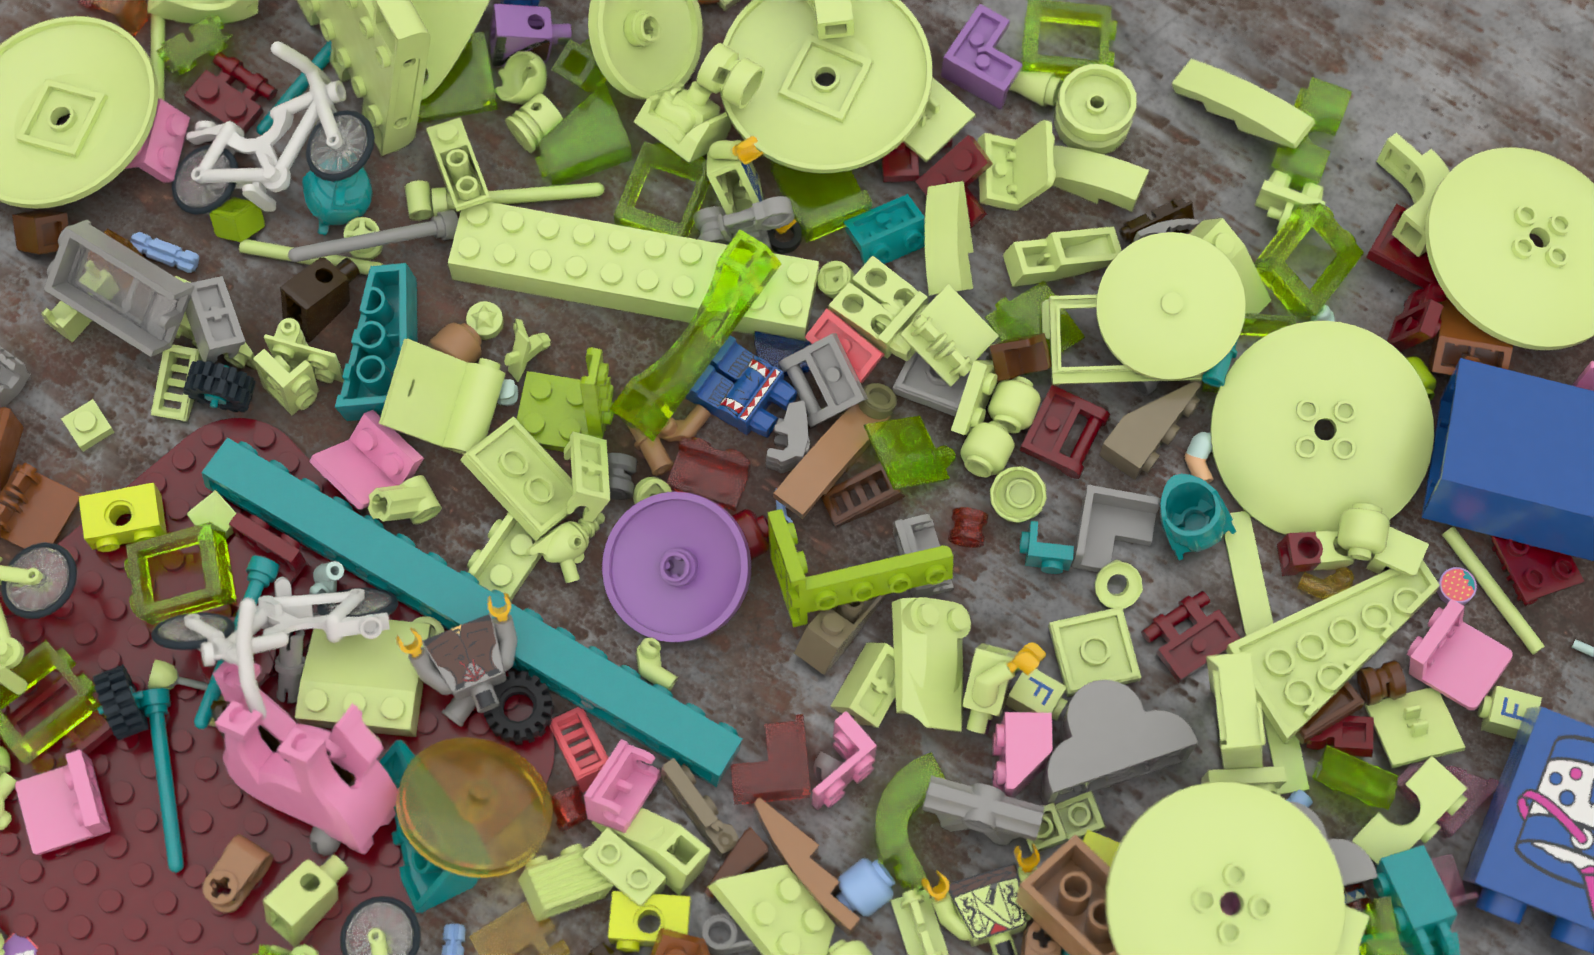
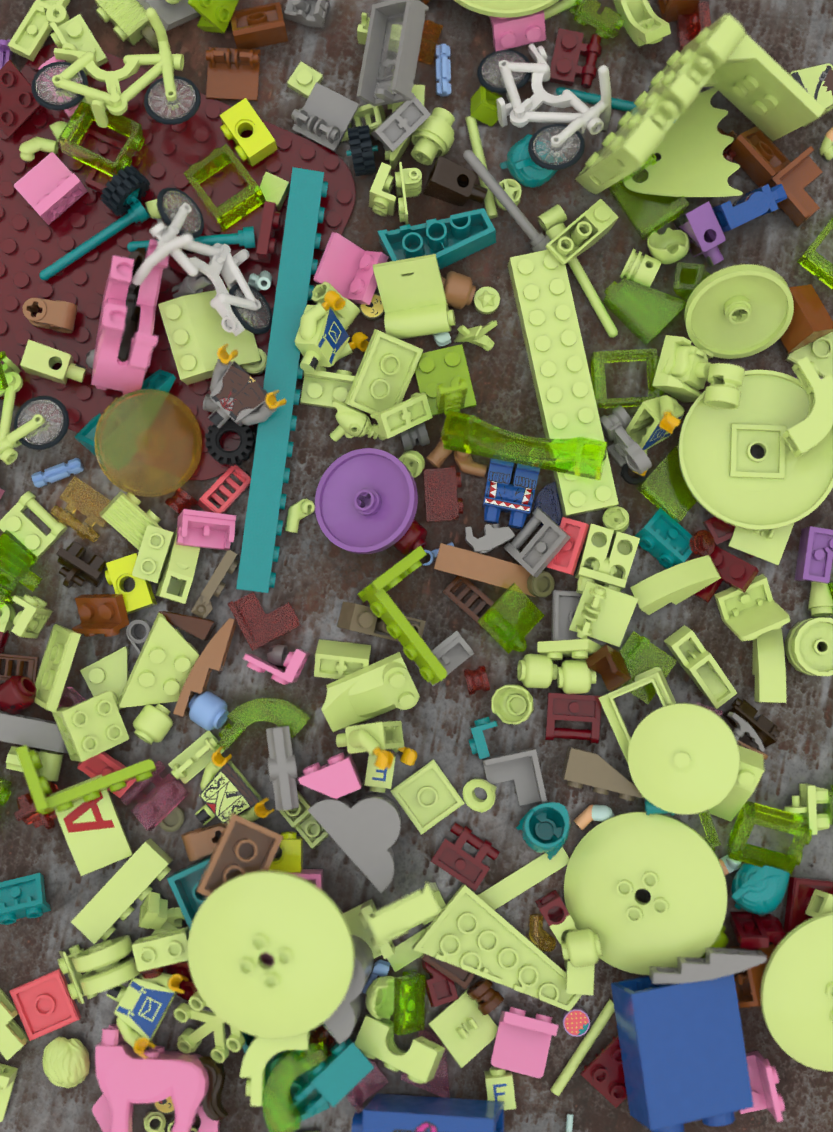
camera: 70 degrees right, 15 degrees up
none -> light grey hinge [291,82,360,151]
none -> yellowish green torso [295,291,369,373]
none -> light yellow tile [359,293,385,321]
none -> yellowish green hair [366,976,407,1020]
none -> yellowish green piece [411,107,455,165]
none -> light grey slope [650,947,766,984]
none -> clear red plate [690,530,715,556]
none -> teal helmet [731,864,790,915]

